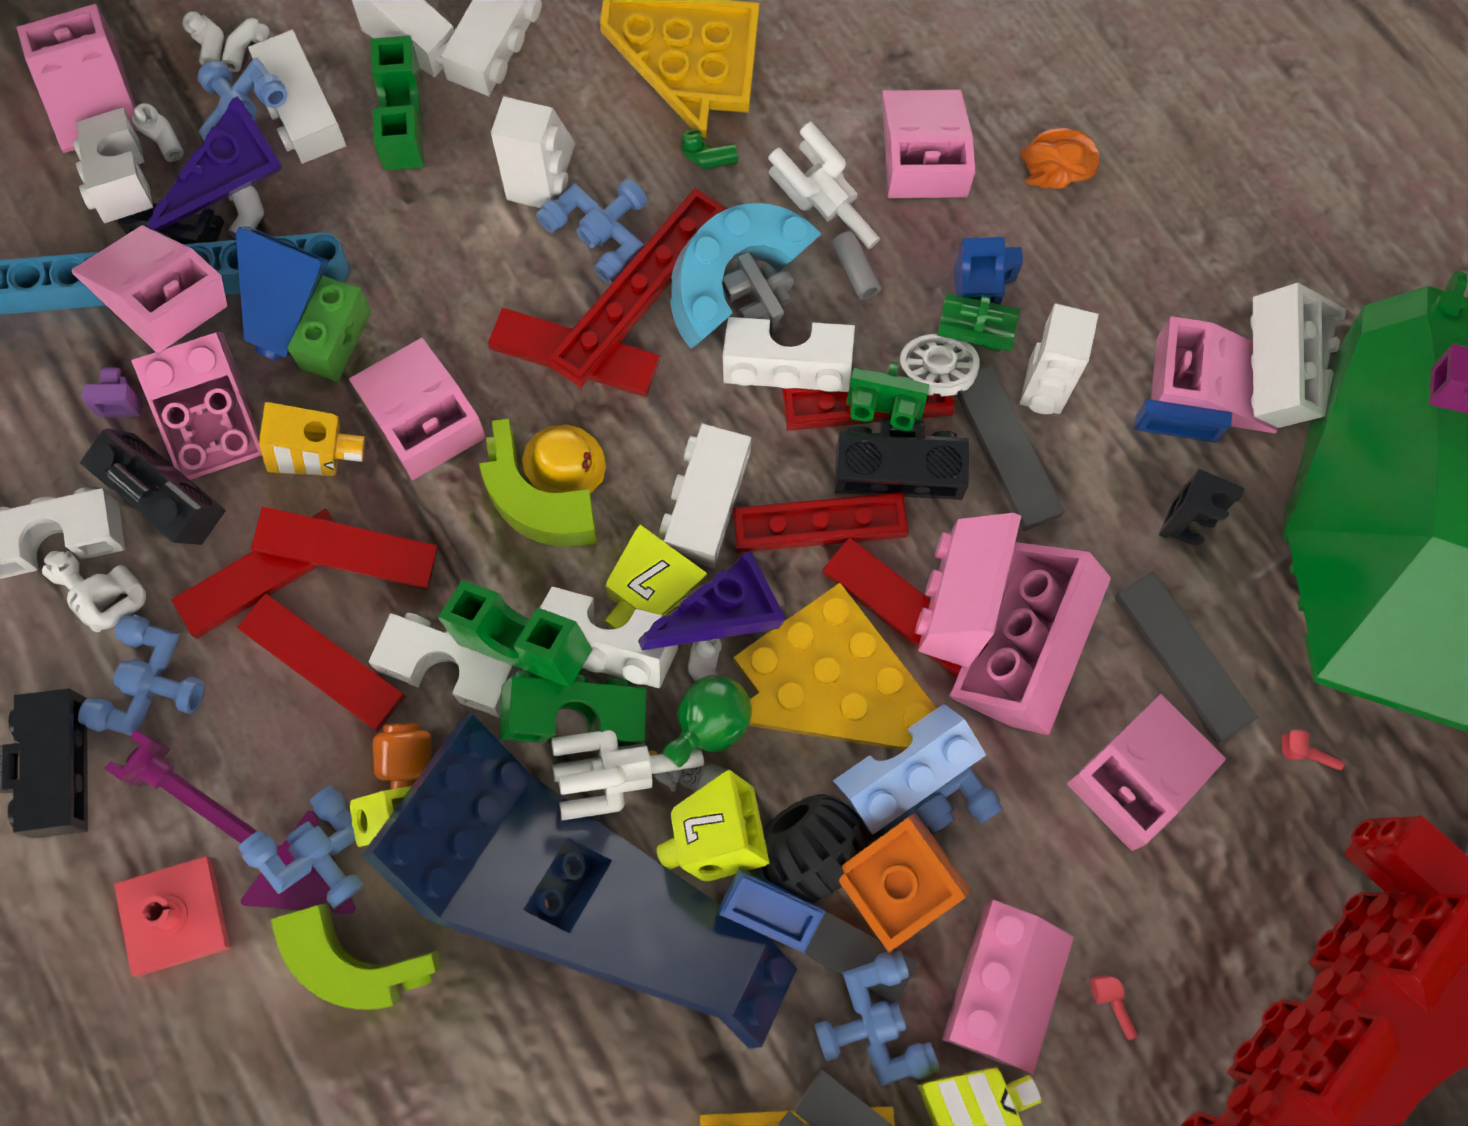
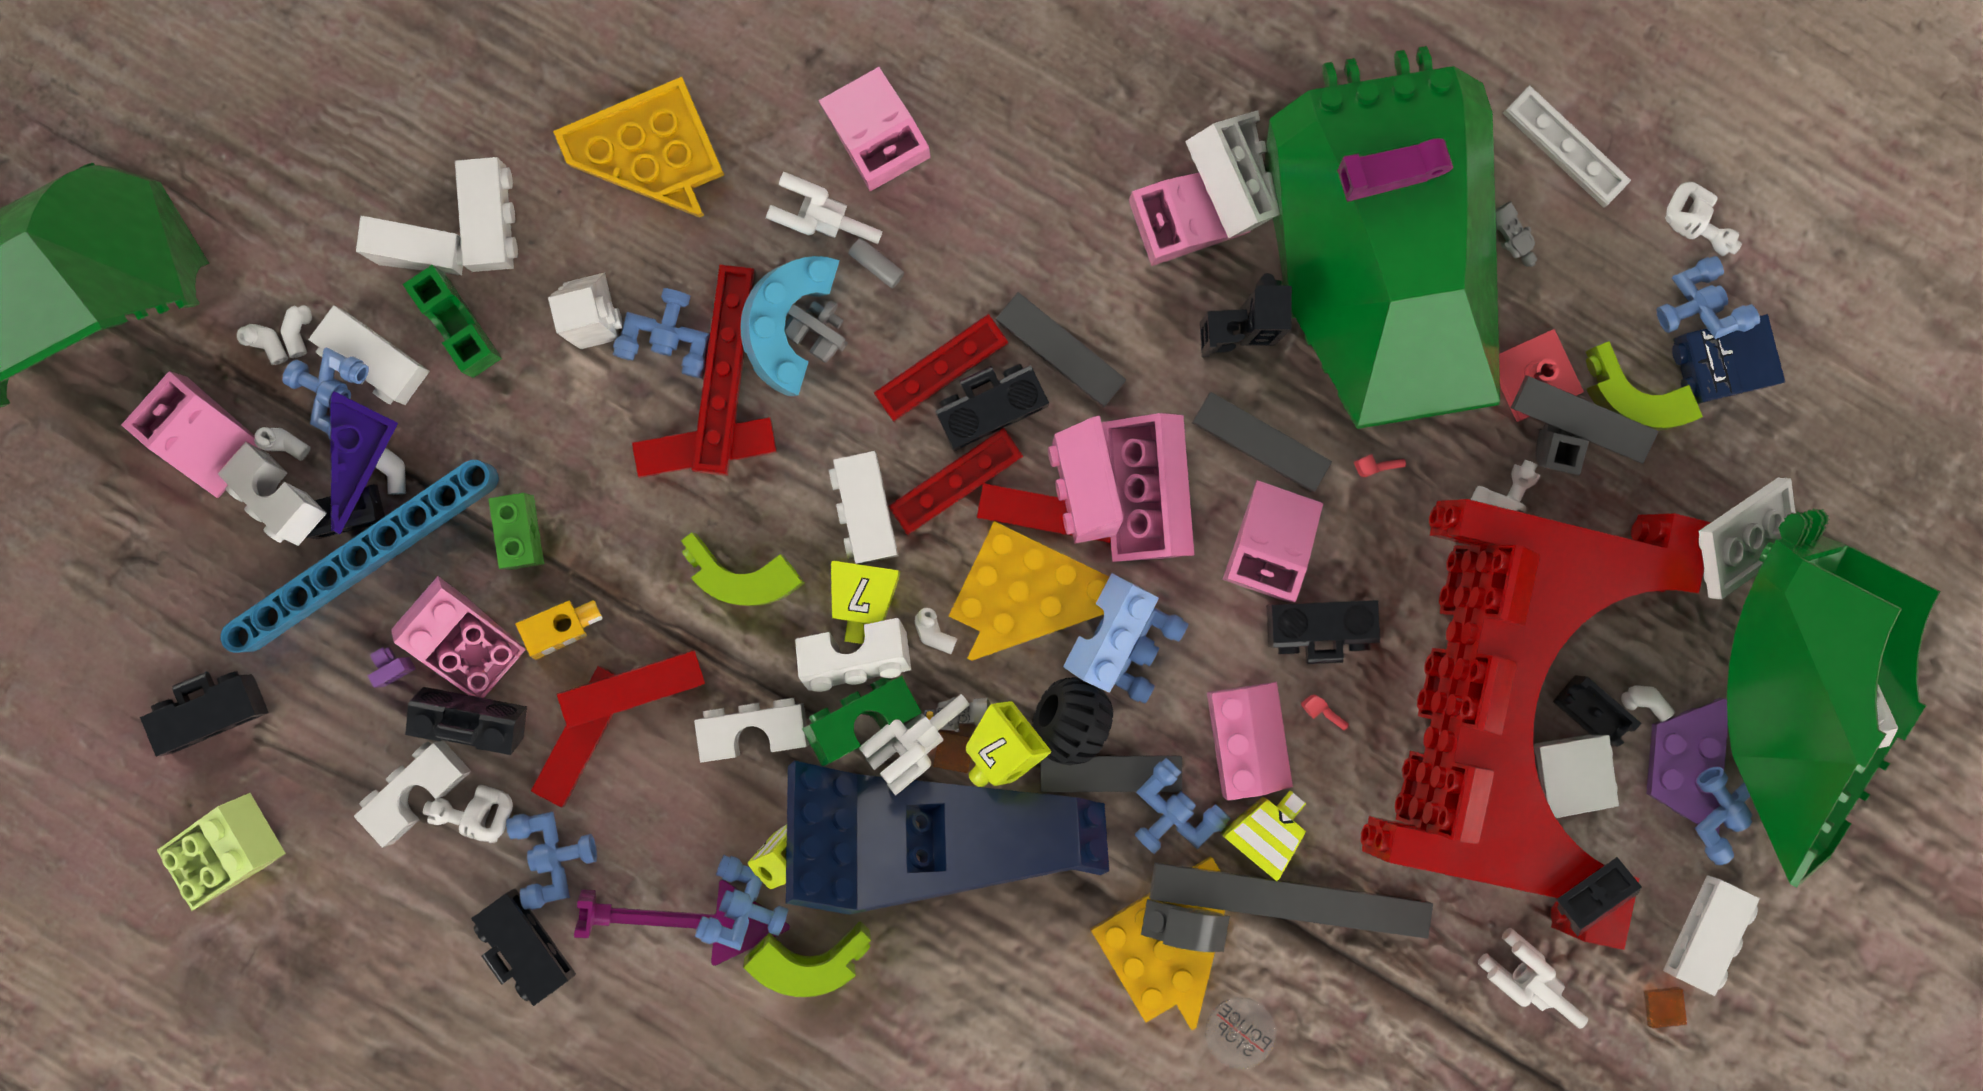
camera: 30 degrees left, 15 degrees up
bright pink slope [71,225,228,354] -> none
coral tile [114,856,230,977] -> none
blue slope [236,226,329,360] -> none
red tile [236,593,406,732] -> none
bright pink slope [349,338,486,481] -> none
orange head [372,722,433,789] -> none
green arch [438,580,593,688] -> none
yellow hat [522,424,606,494] -> none
dark purple wing [638,551,785,651] -> none
green hair [662,675,752,767] -> none
green arm [680,129,738,169] -> none
blue tile [718,867,826,953] -> none
white arch [723,317,855,392] -> none
orange container [839,812,972,952] -> none
green hips [846,361,930,431] -> none
white wheel [899,334,979,397] -> none
green hips [937,293,1020,352] -> none
blue brick [954,237,1023,305] -> none
white arch [1019,304,1099,414] -> none
orange hat [1020,128,1099,189] -> none
blue tile [1134,399,1232,443] -> none
none -> clear orange tile [933,731,971,773]
none -> black piece [1240,273,1292,346]
none -> black piece [1266,600,1380,664]

